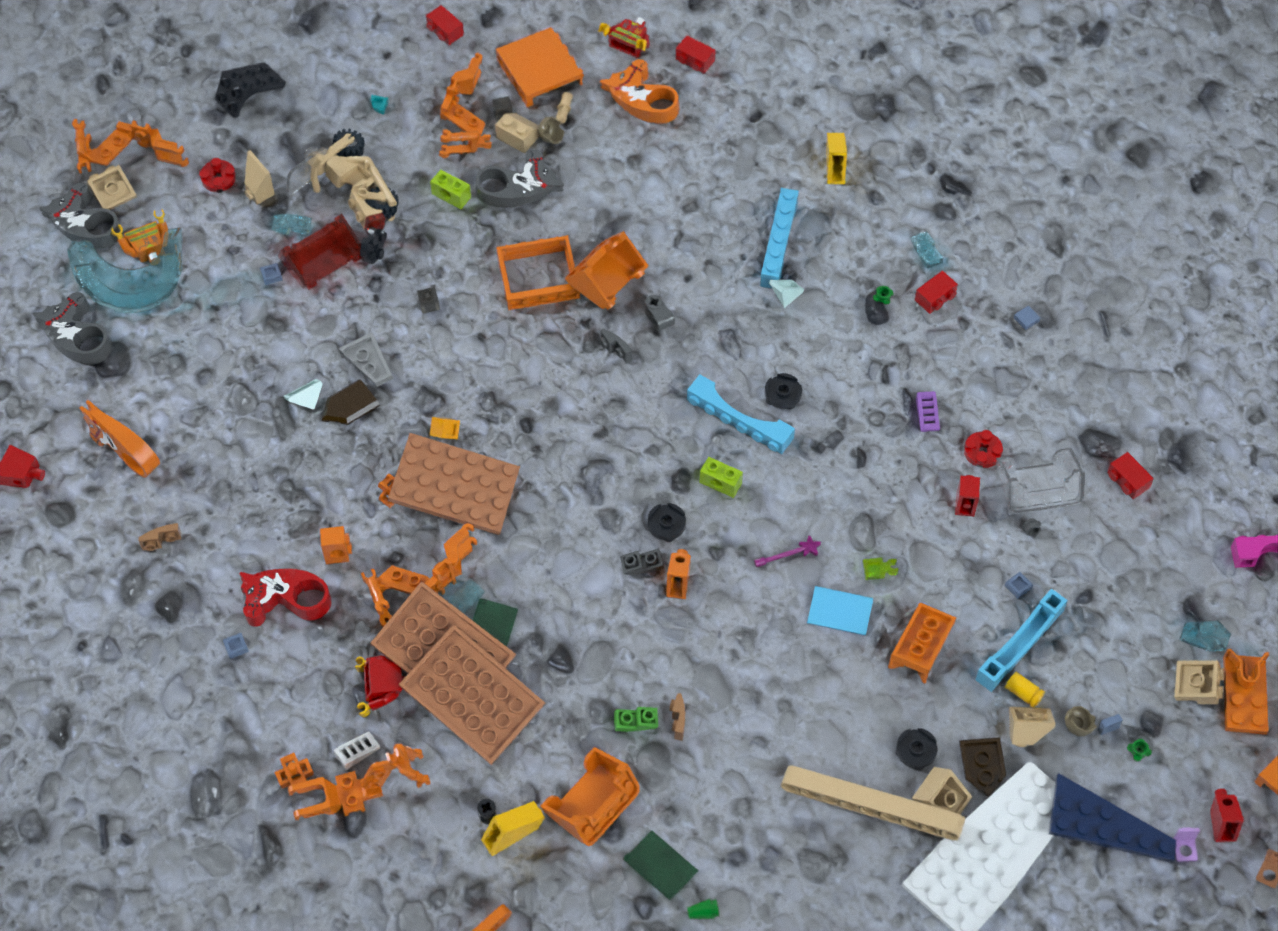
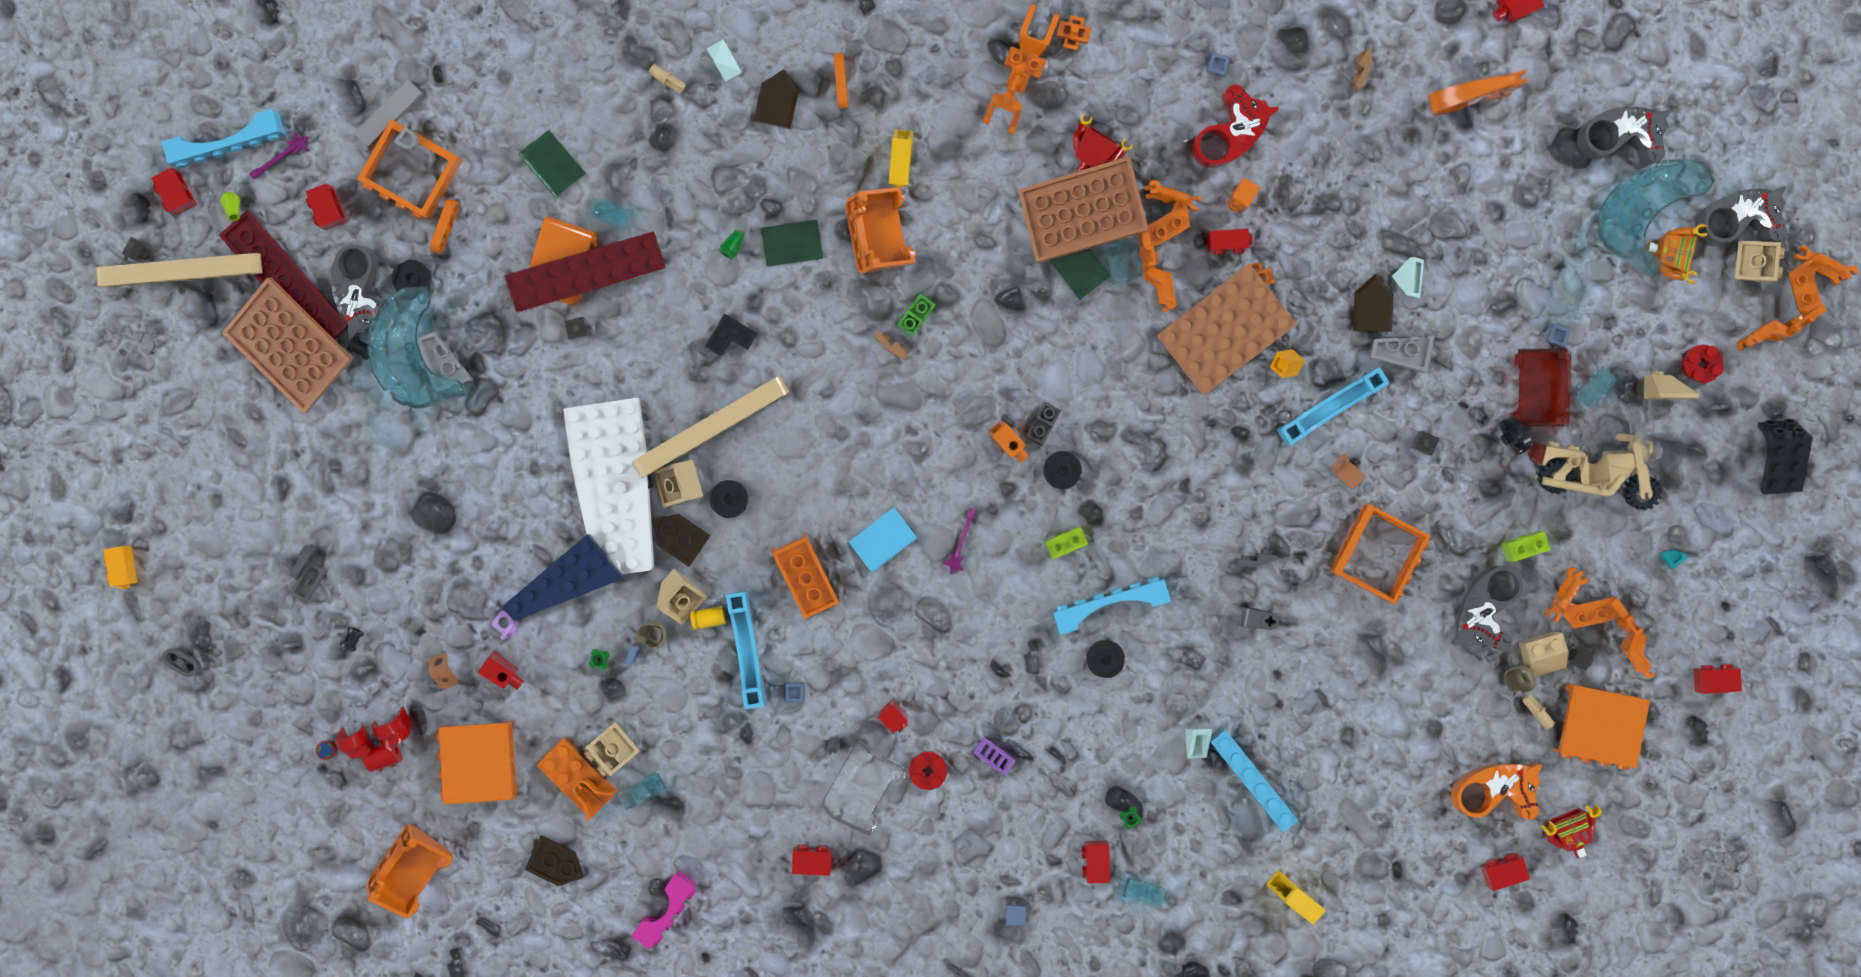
camera: 130 degrees right, 30 degrees up
white slope [334,732,381,771] -> none
nougat plate [399,624,545,765] -> none
black bush [477,799,497,824] -> none
orange windscreen [565,231,649,310] -> none
clear neon green plate [862,557,898,580] -> none
none -> black plate [705,314,758,356]
none -> red brick [1207,228,1252,255]
none -> medium azure arch [1276,367,1390,446]
none -> nougat bracket [1331,453,1366,490]

